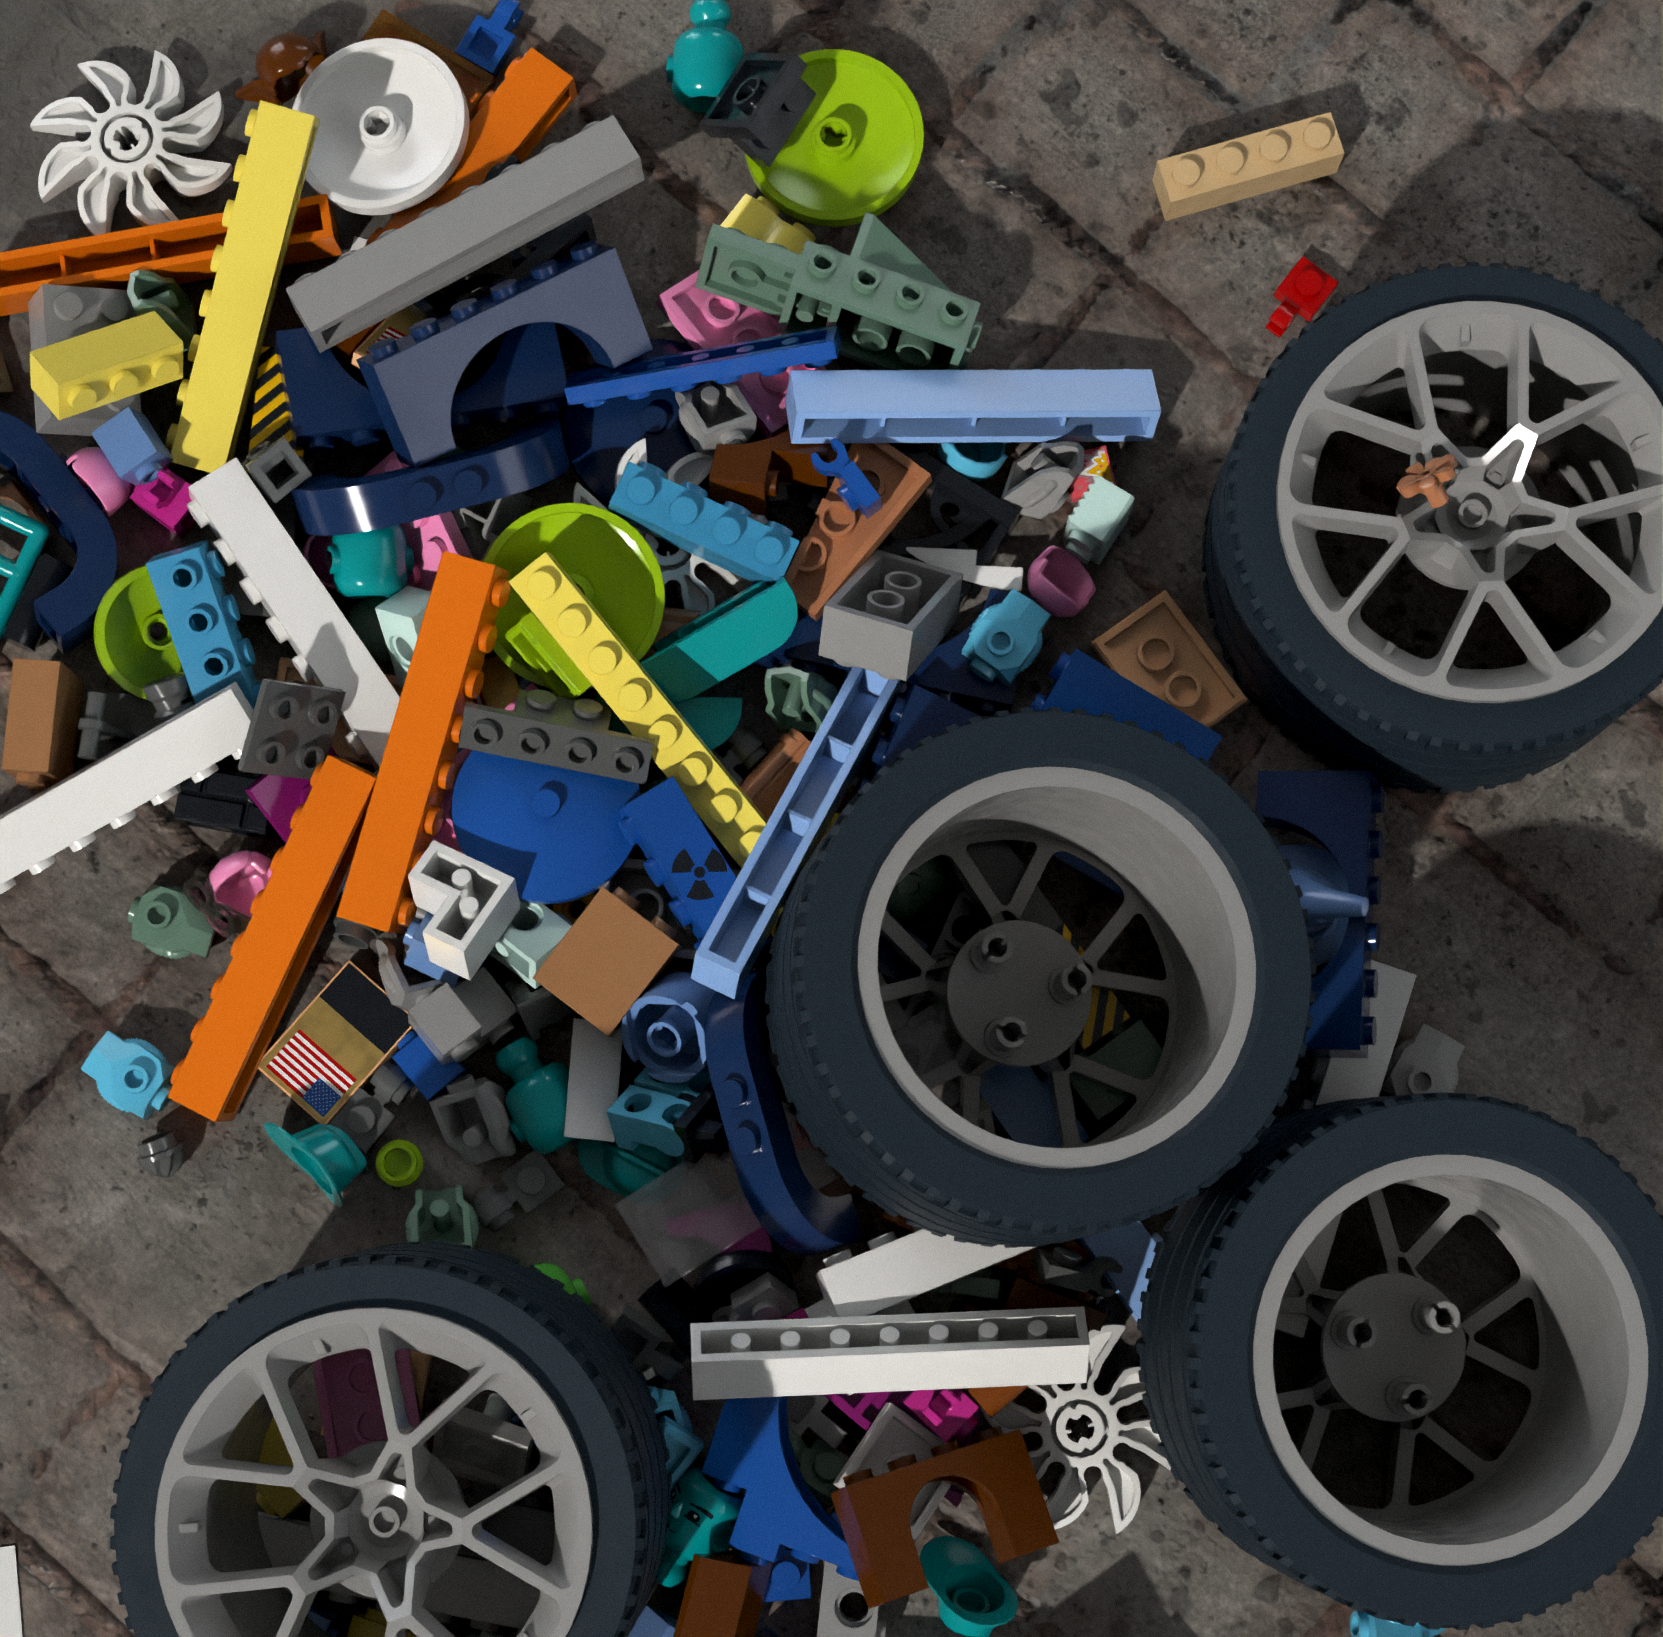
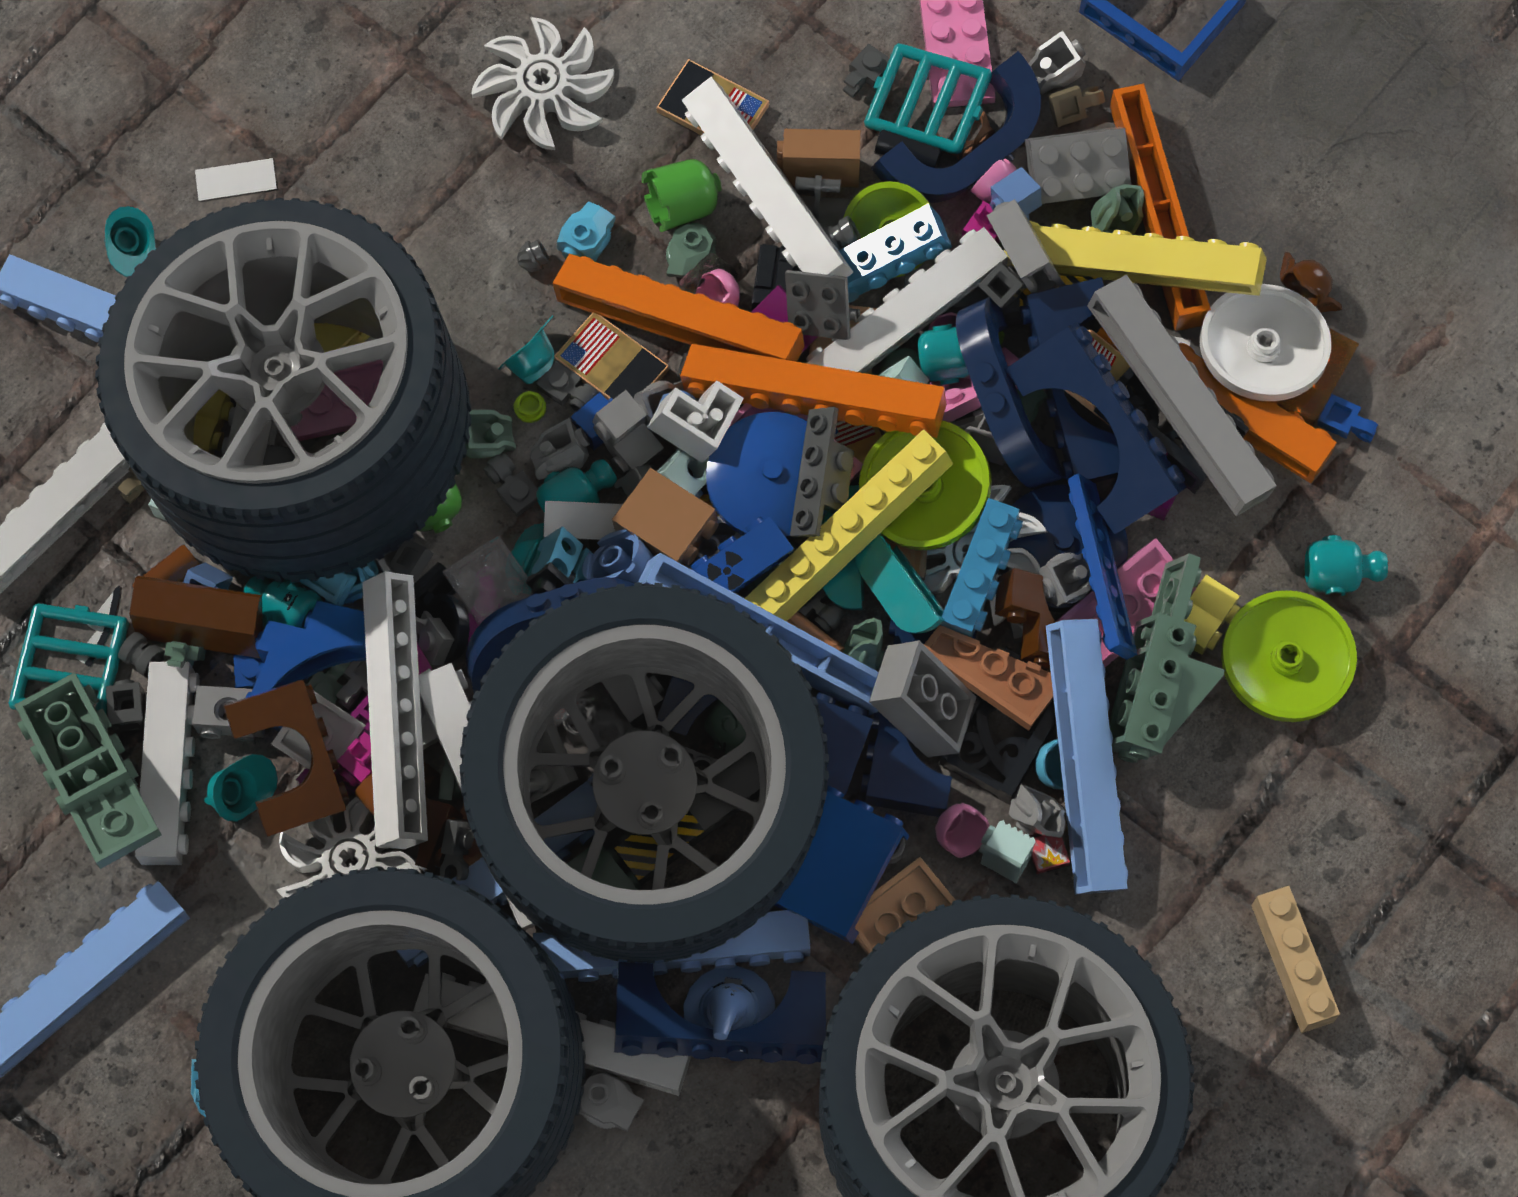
camera: 85 degrees right, 10 degrees down
white piece [30,50,233,236] -> none
light yellow brick [30,311,183,420] -> none
lime tile [504,612,592,700] -> none
black bracket [698,53,816,167] -> none
blue plate [811,438,882,519] -> none
white sticker [906,547,1023,591] -> none
medium azure hand [961,589,1051,687] -> none
red plate [1265,256,1339,338] -> none
nougat plant [1396,454,1458,508] -> none
none -> bright green cylinder [641,159,722,232]
none -> light grey brick [986,199,1064,294]

